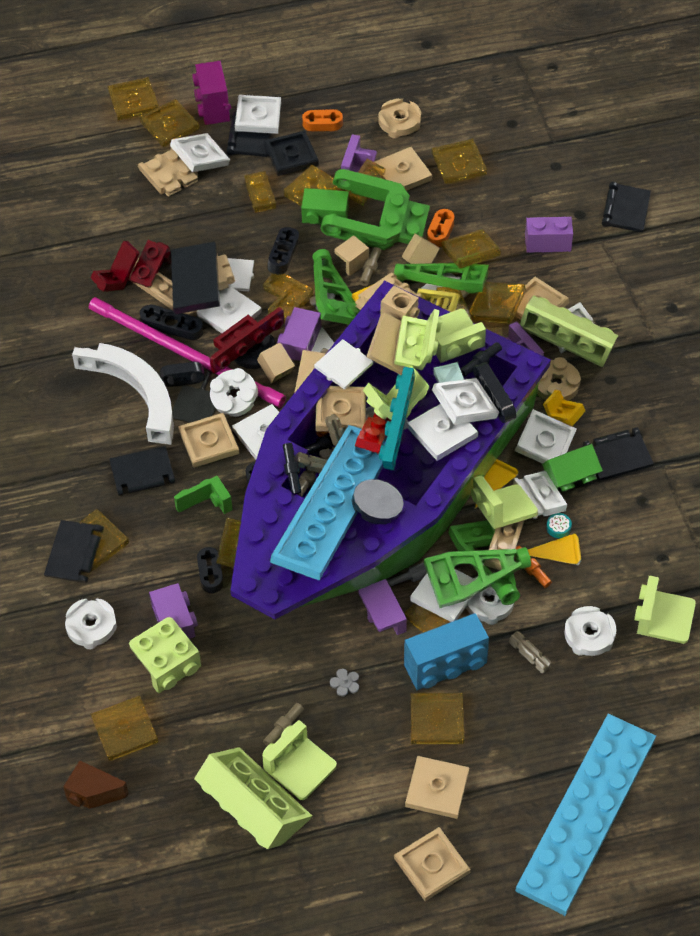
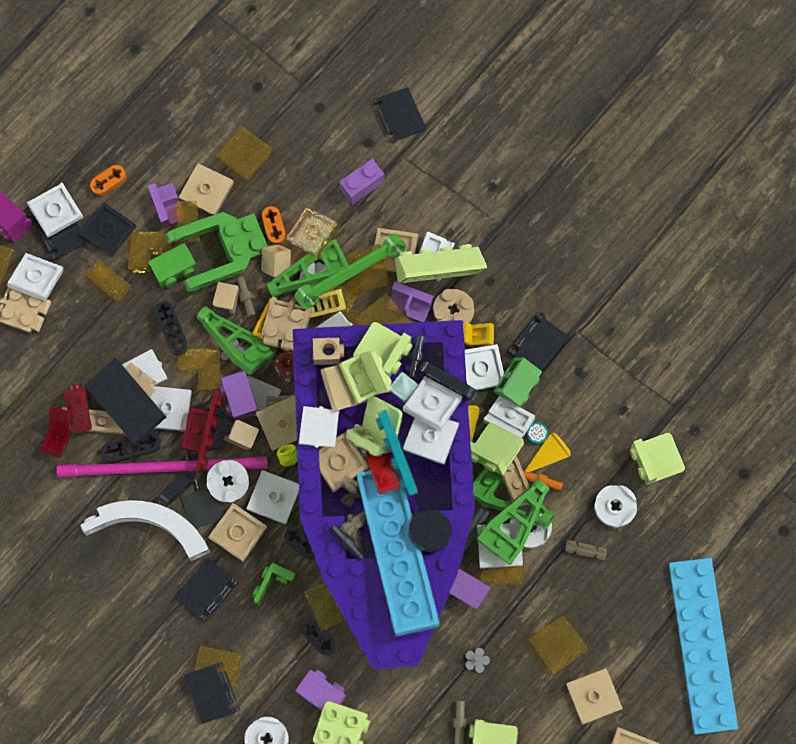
camera: 35 degrees left, 20 degrees up
black bar [303,435,333,455] -> none
tan plate [378,99,421,138] -> none
dark azure brick [404,613,489,690] -> none
none -> bright green piece [295,234,406,309]

